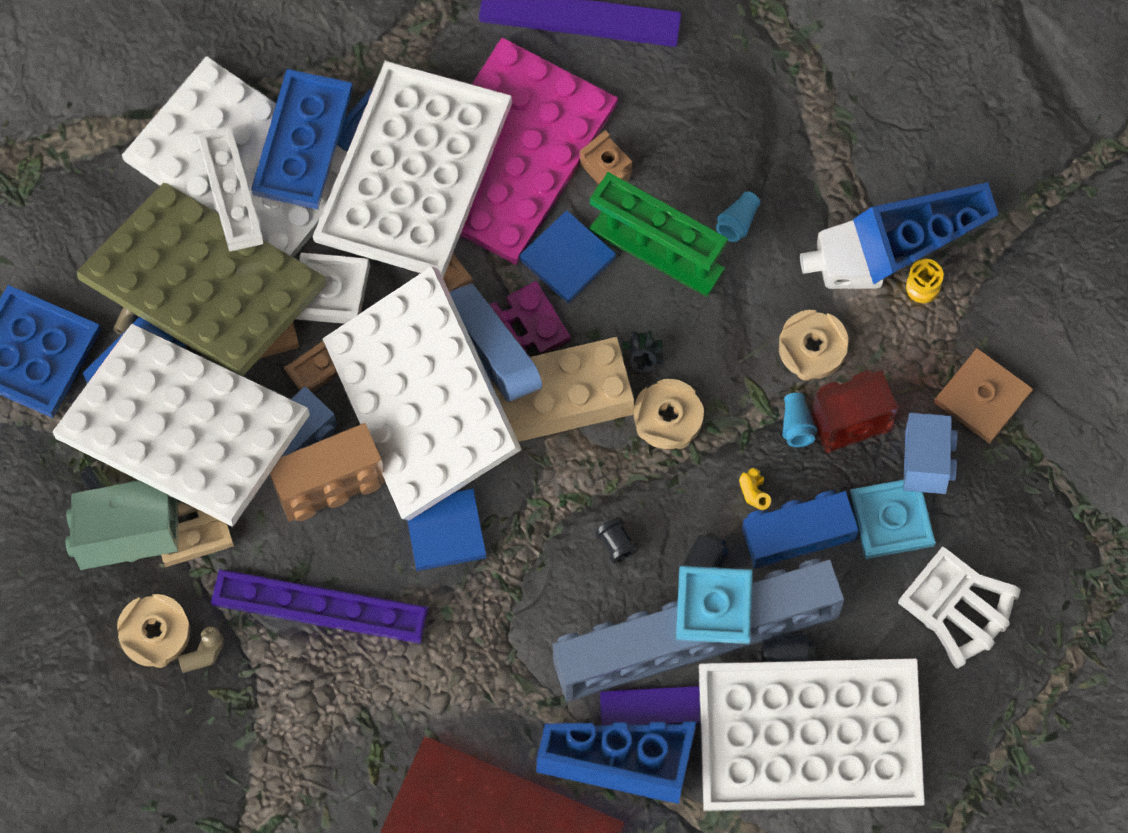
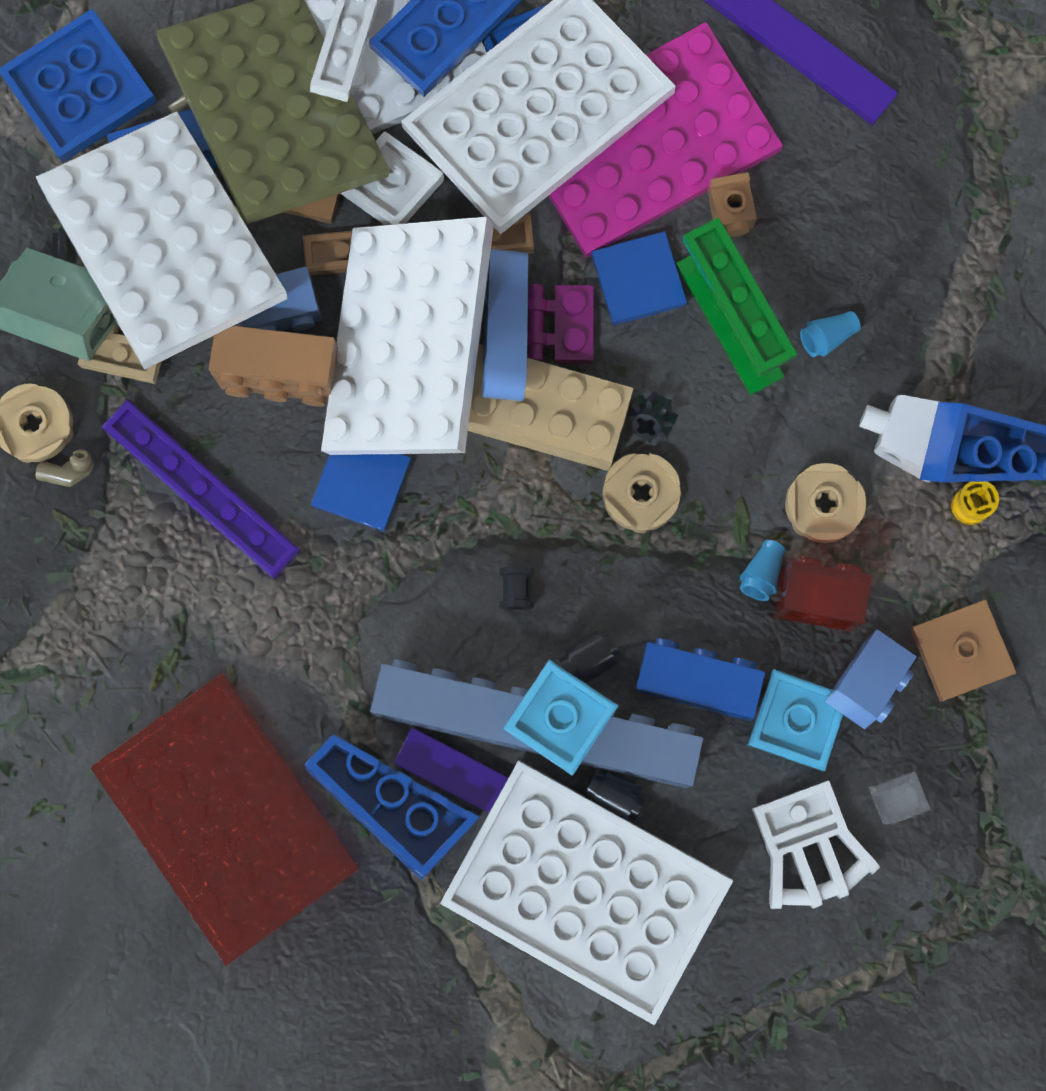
camera: 30 degrees right, 10 degrees up
yellow arm [739,468,771,510] -> none
none -> clear brick [869,771,931,825]

